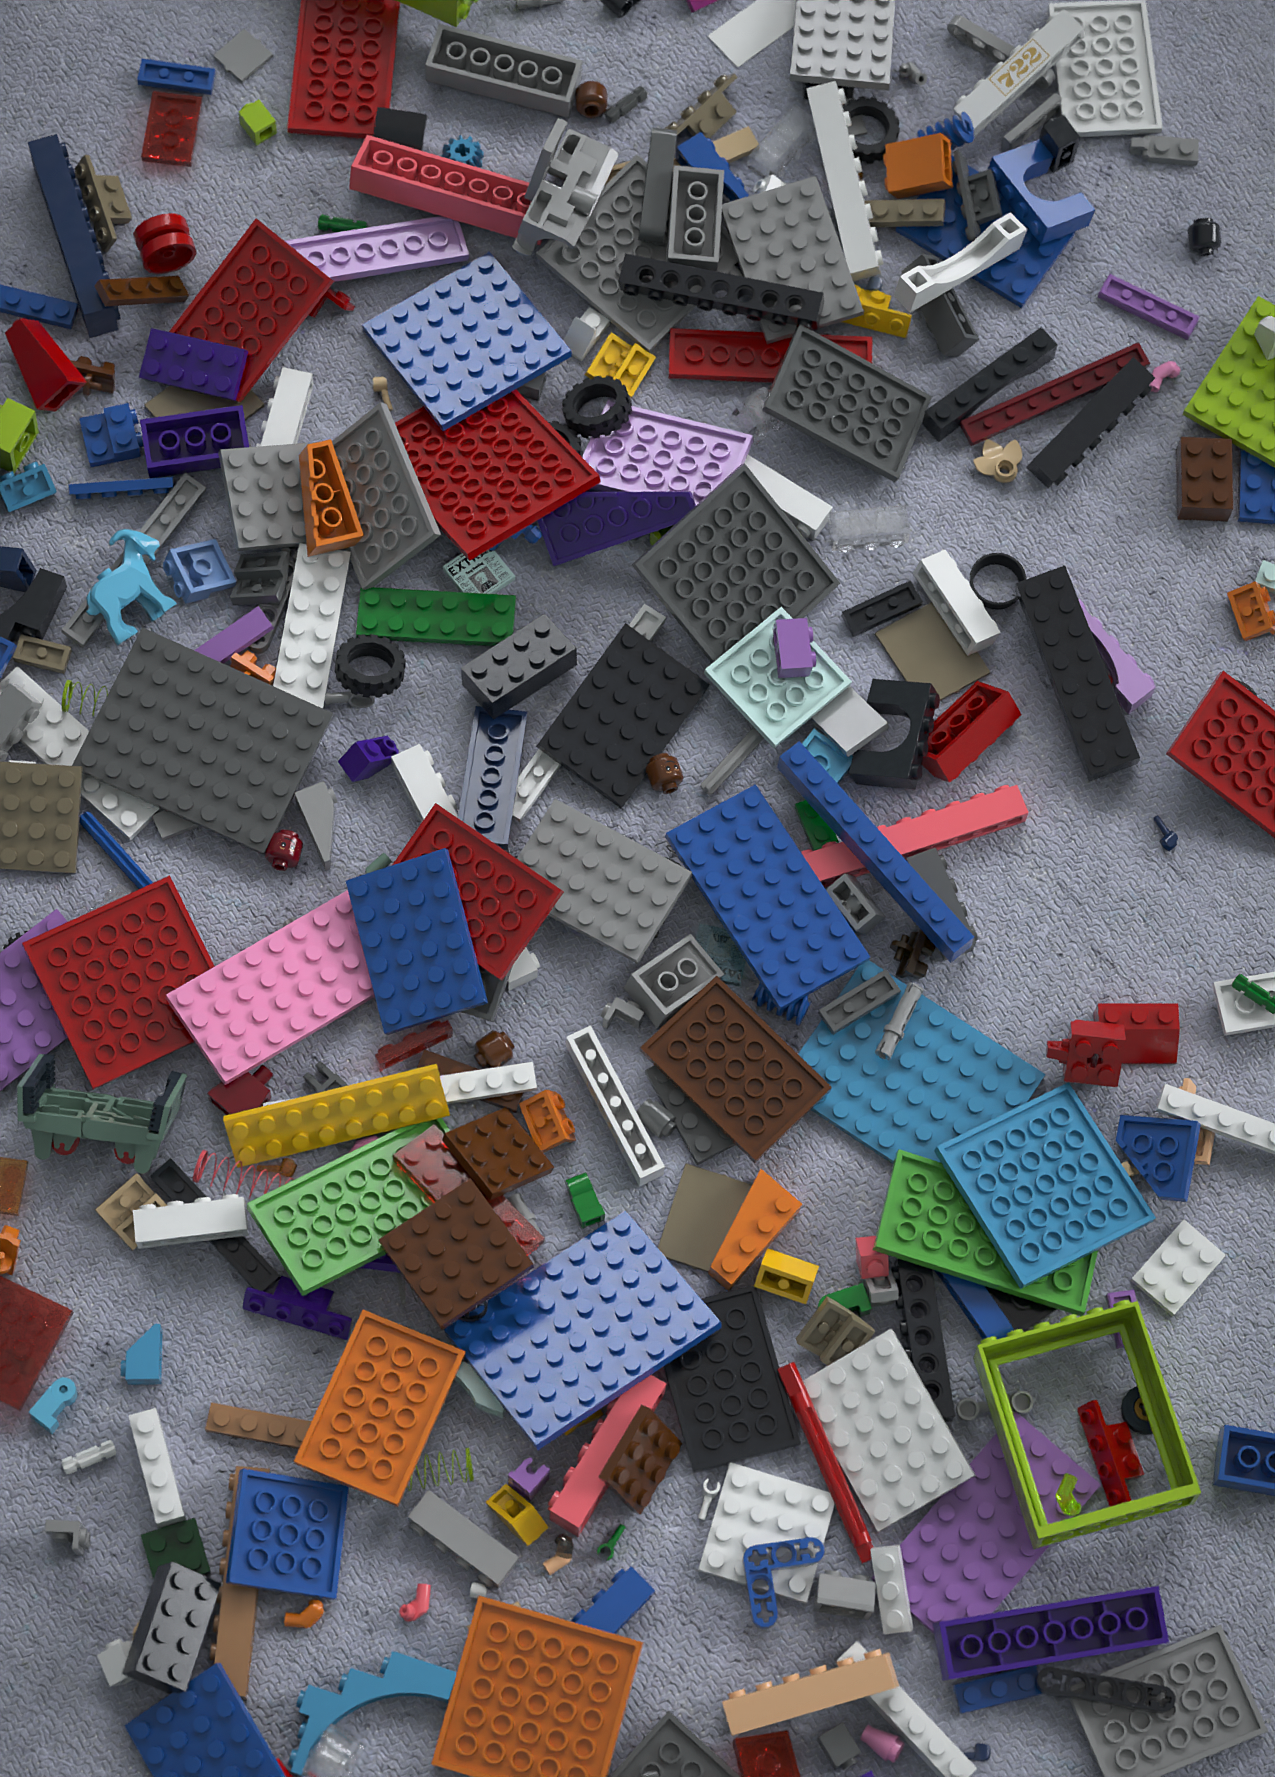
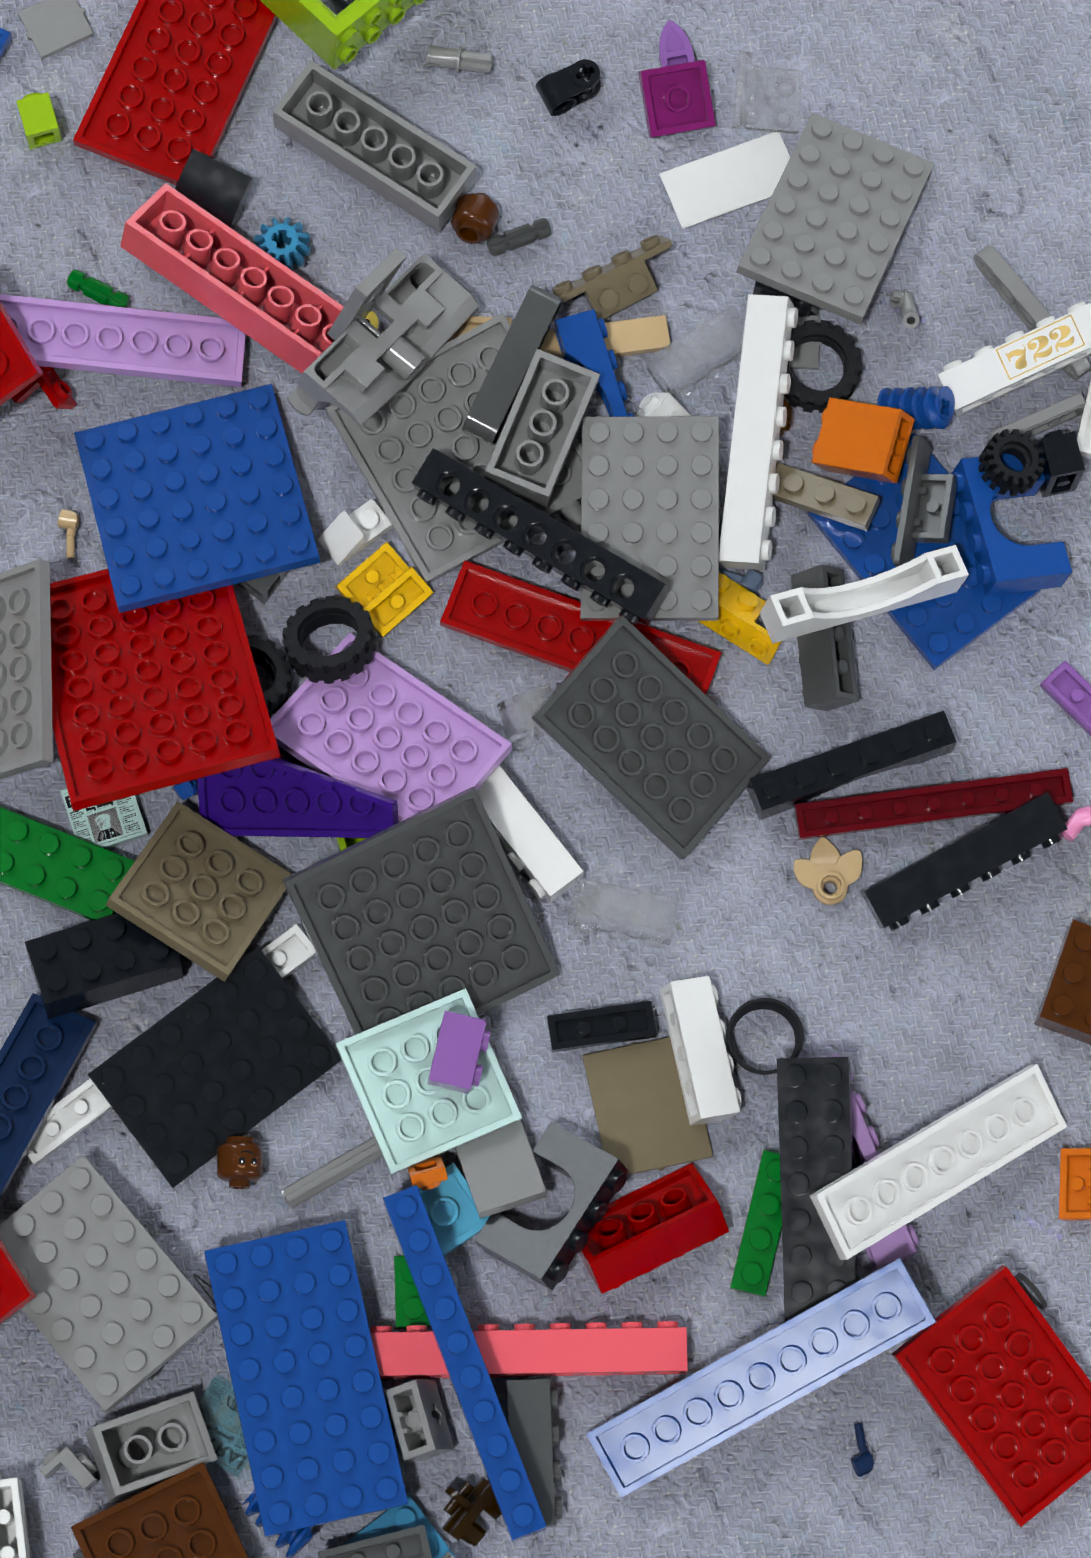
camera: 20 degrees right, 5 degrees up
none -> dark tan plate [106,801,292,982]
none -> orange plate [407,1156,448,1190]
none -> plate [586,1257,937,1498]
none -> green plate [730,1150,782,1297]
none -> white plate [809,1064,1067,1260]
none -> black tyre [978,429,1045,496]

